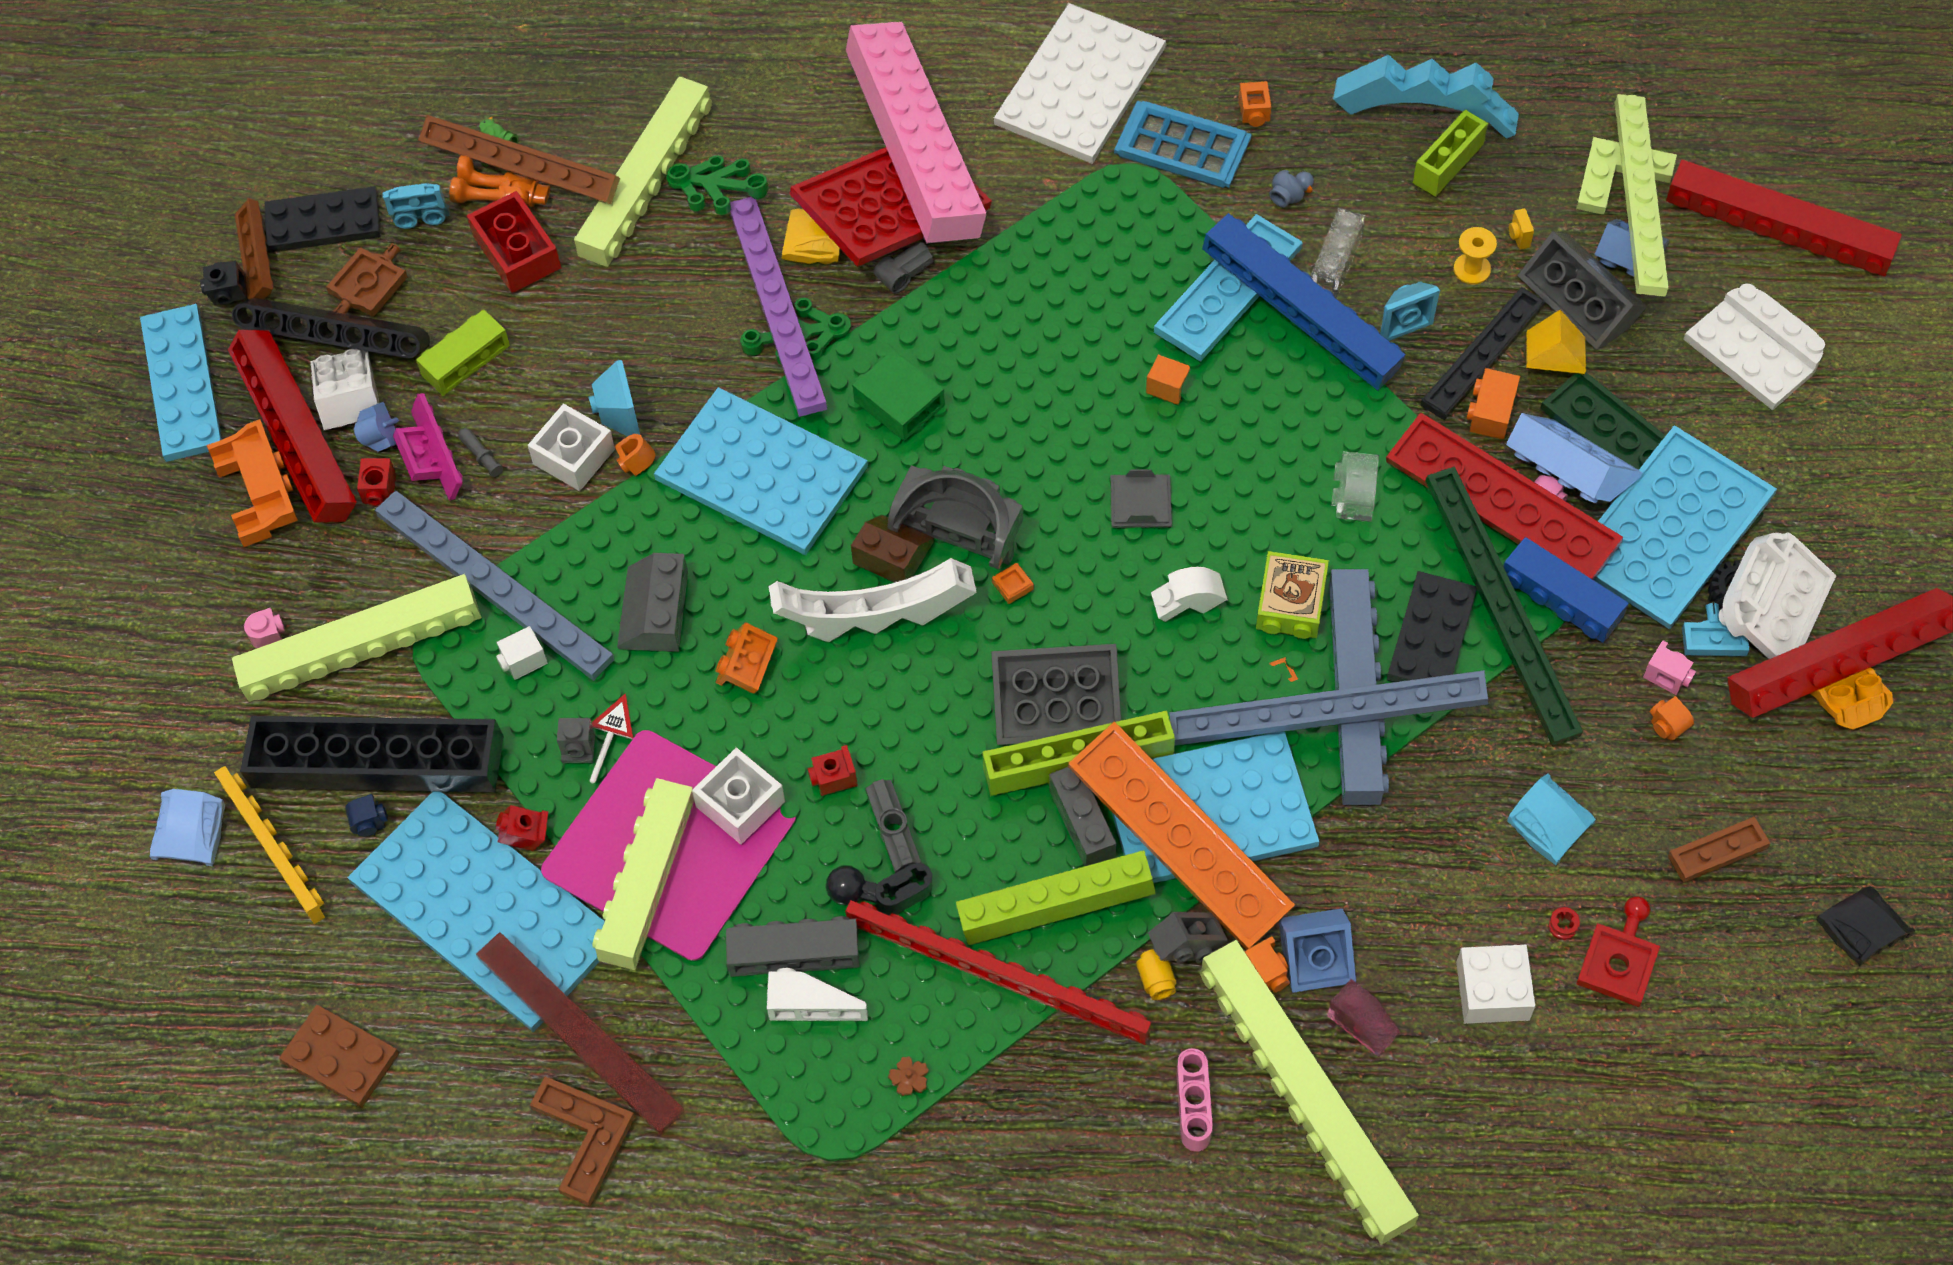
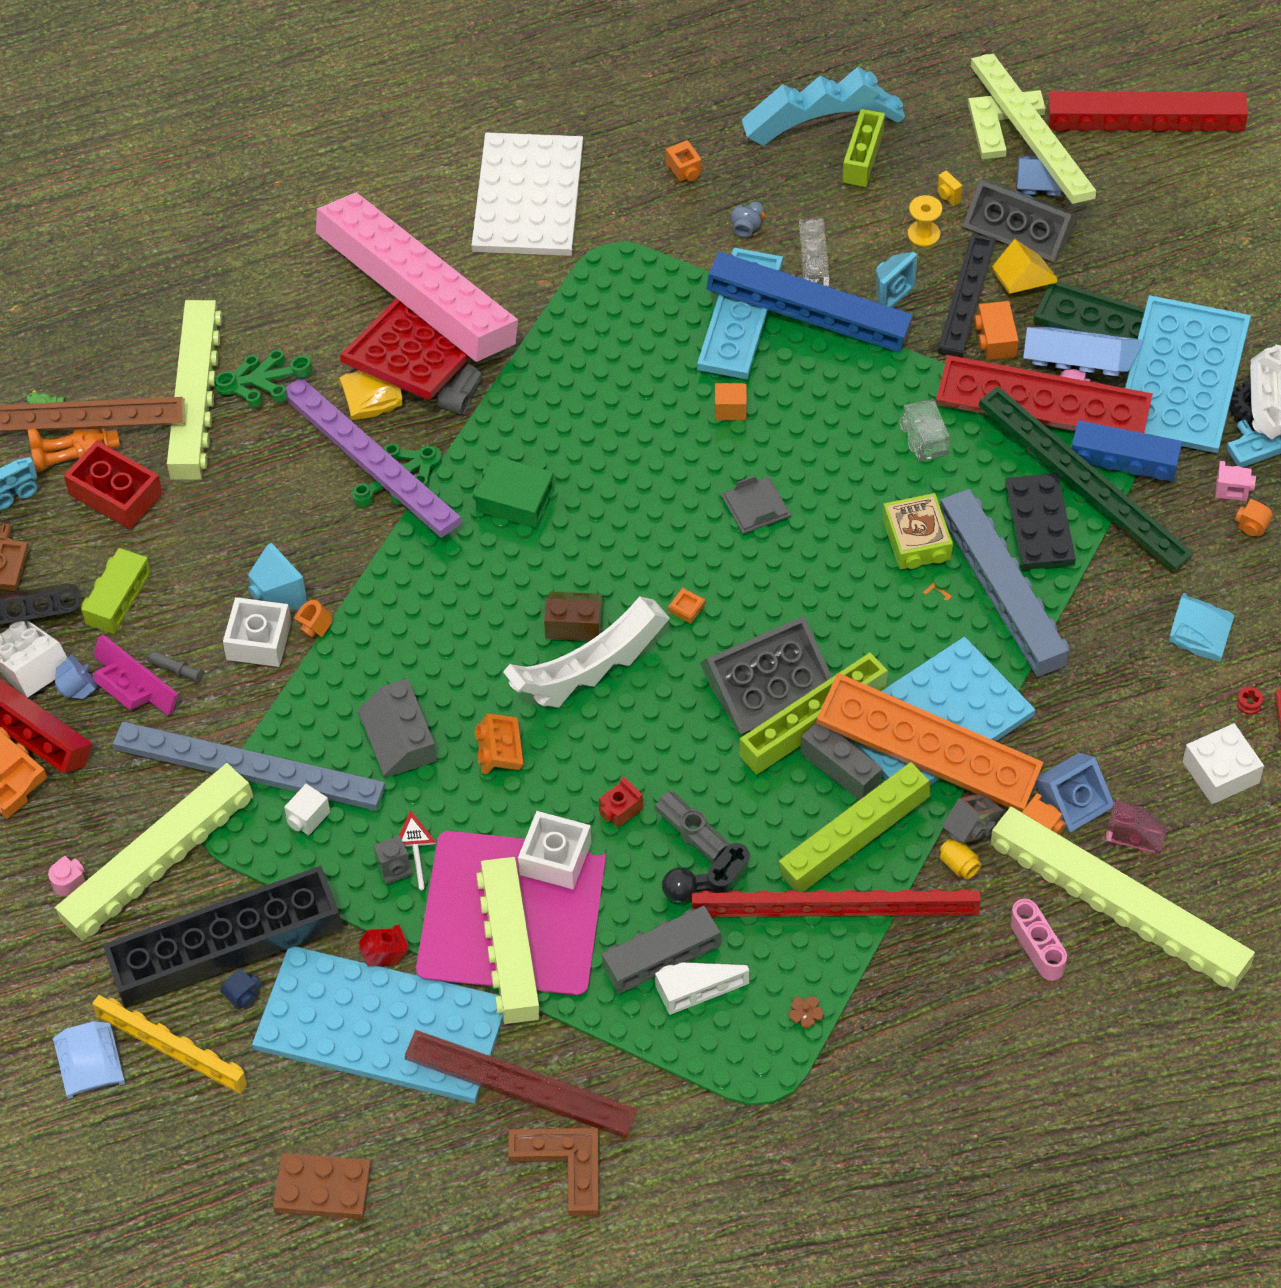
camera: 25 degrees left, 5 degrees down
red brick [357,458,396,506] -> none
medium azure plate [654,387,868,556] -> none
dark grey piece [888,465,1023,569] -> none
dark azure piece [1114,100,1252,188] -> none
white brick [1151,567,1228,622] -> none
sand blue plate [1170,671,1489,746] -> none
white plate [1683,284,1825,410] -> none

